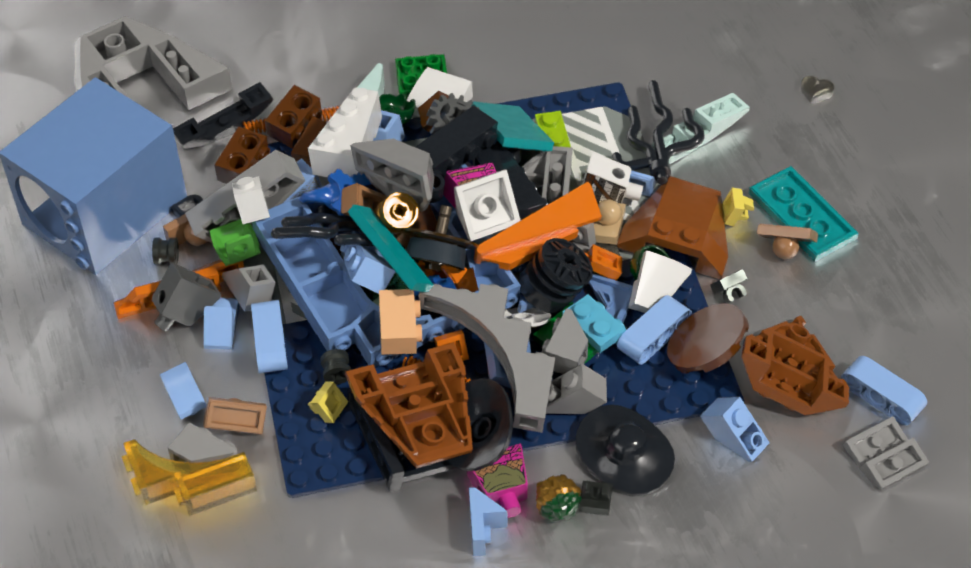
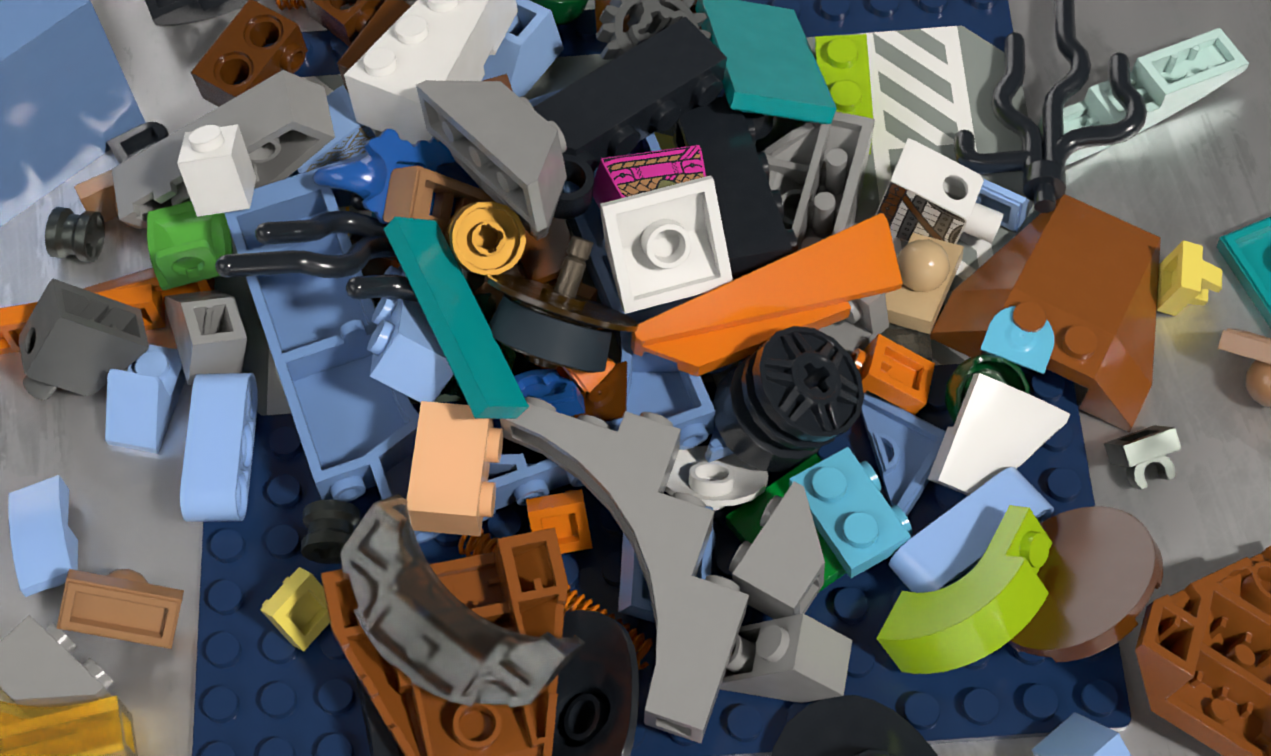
camera: 15 degrees right, 10 degrees up
none -> clear smoke windscreen [340,494,585,708]
none -> lime arch [876,505,1052,674]
none -> medium azure piece [980,306,1054,374]

